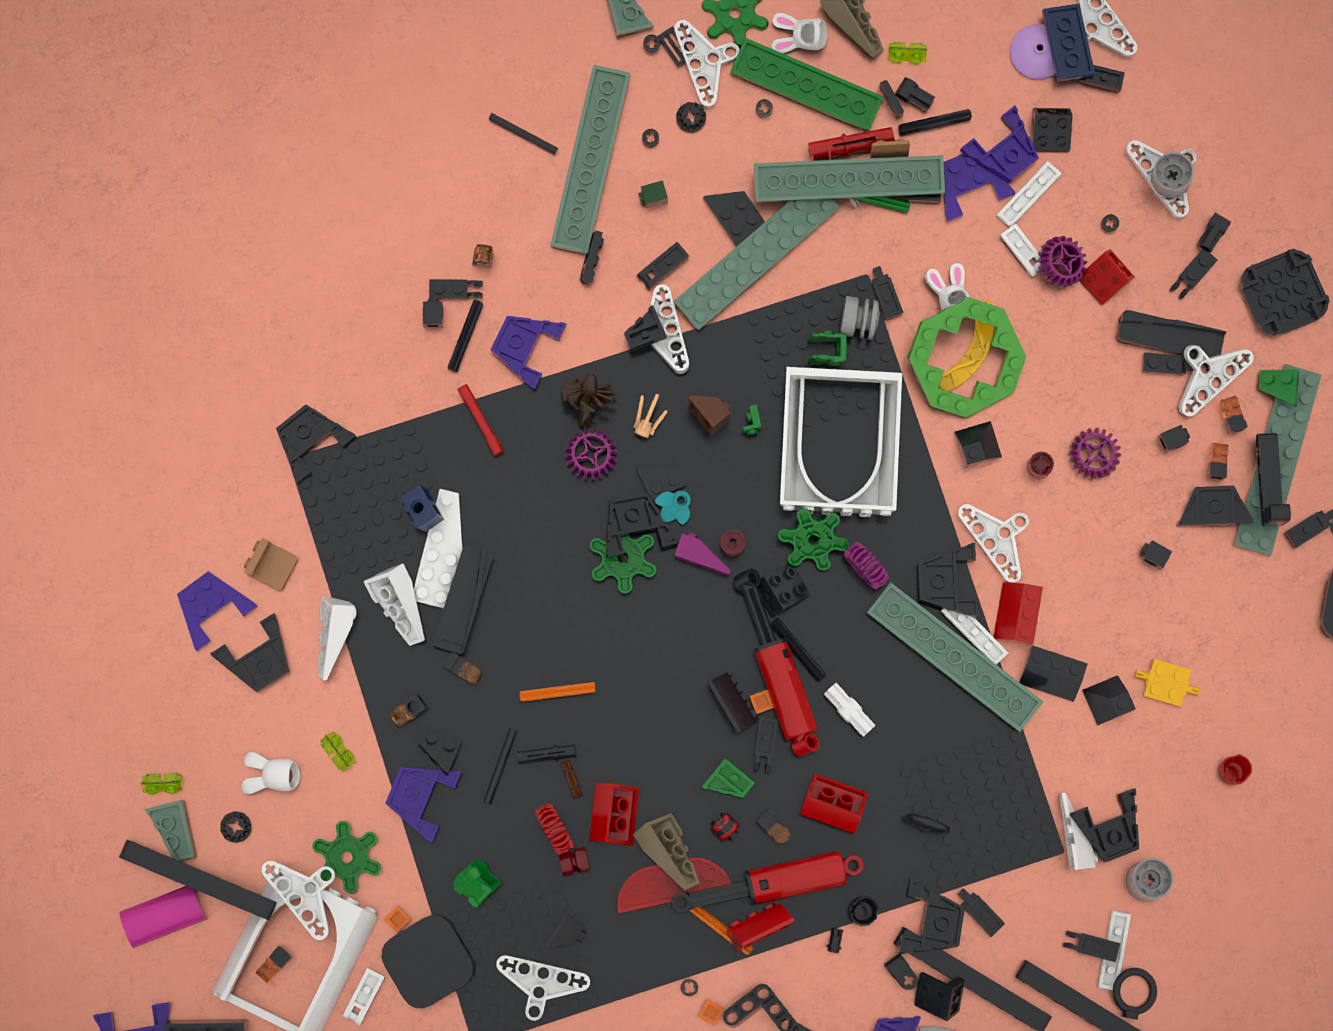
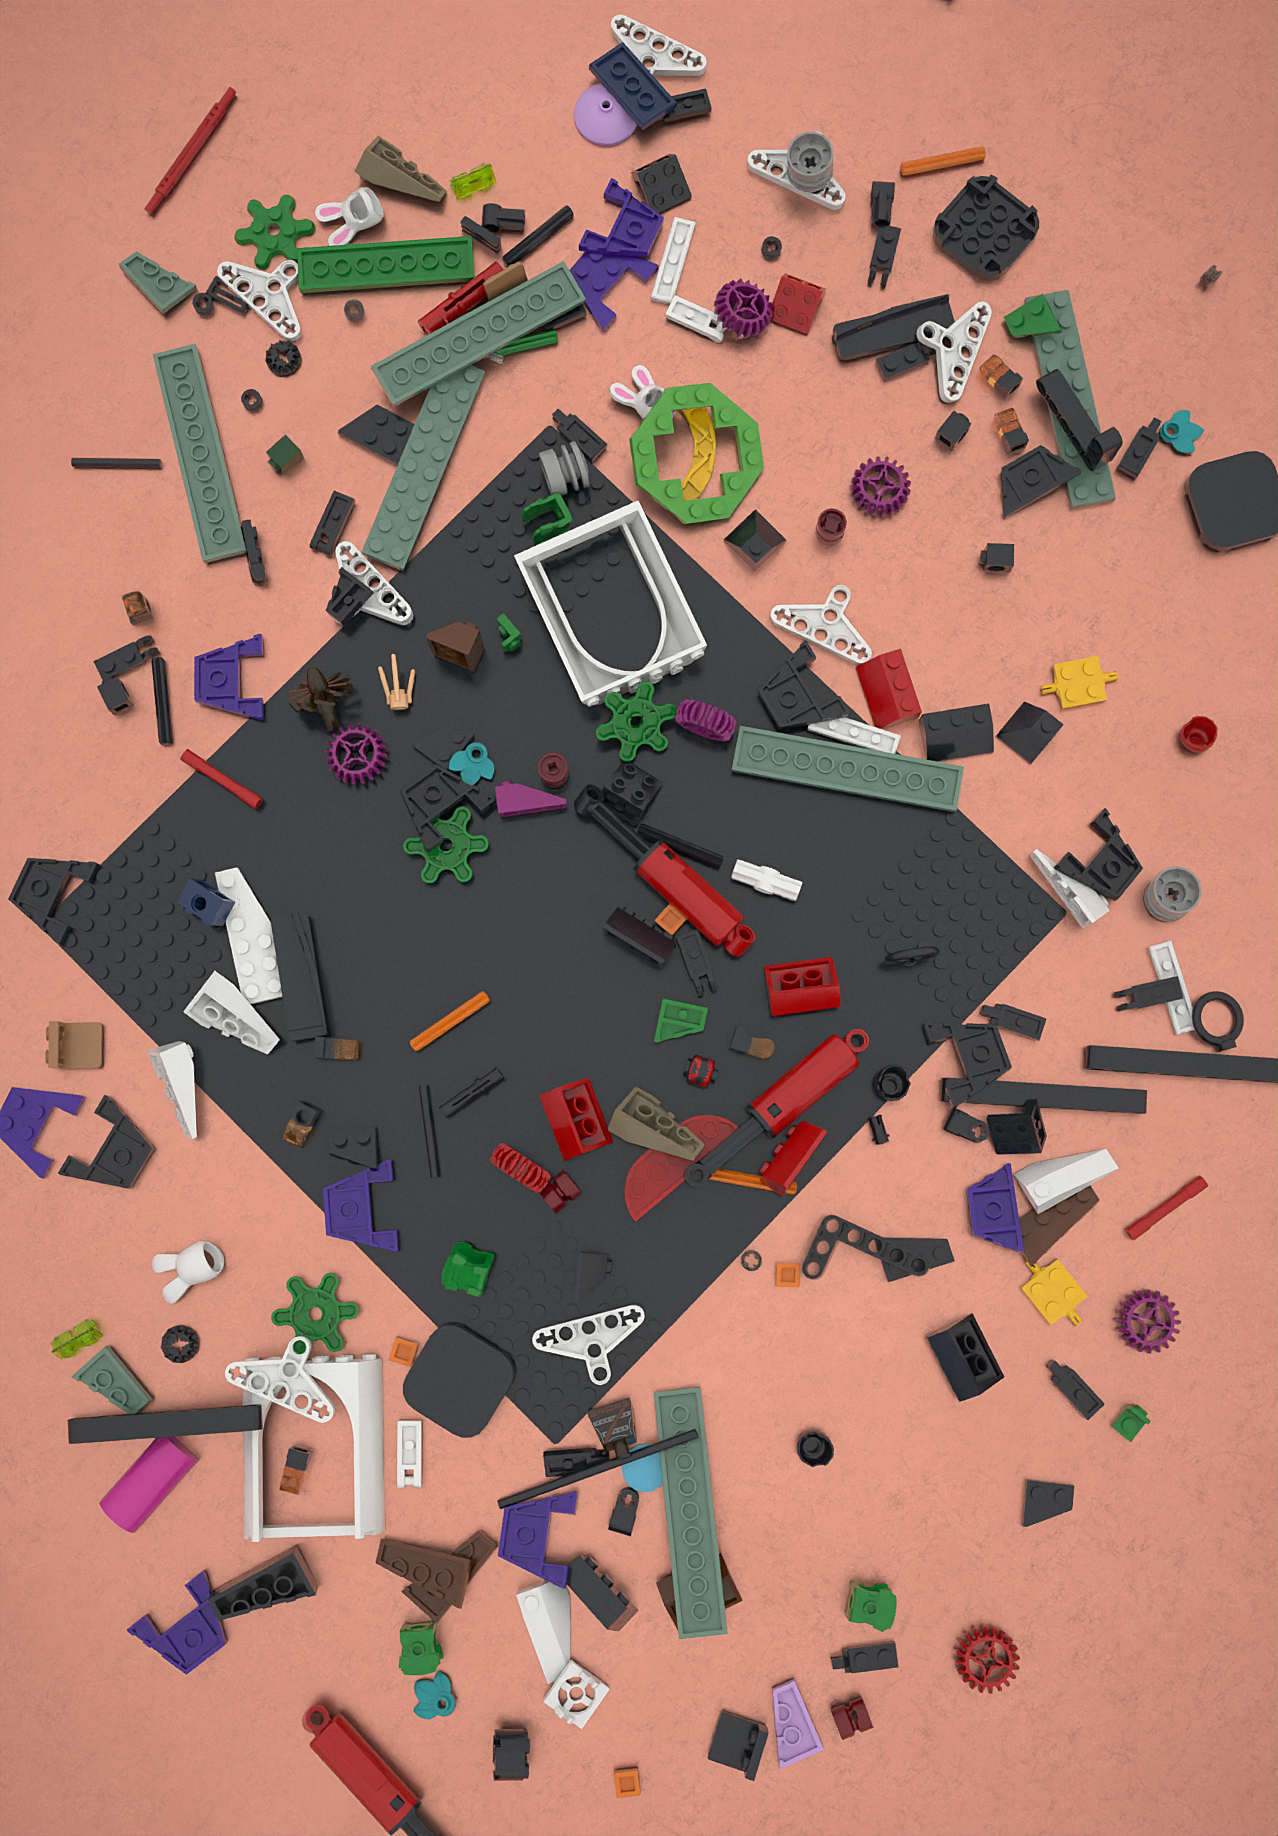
camera: 20 degrees left, 0 degrees up
clear neon green hinge [320,732,356,772] -> none
reddish brown axle [561,760,583,798] -> none
none -> orange axle [900,146,986,176]

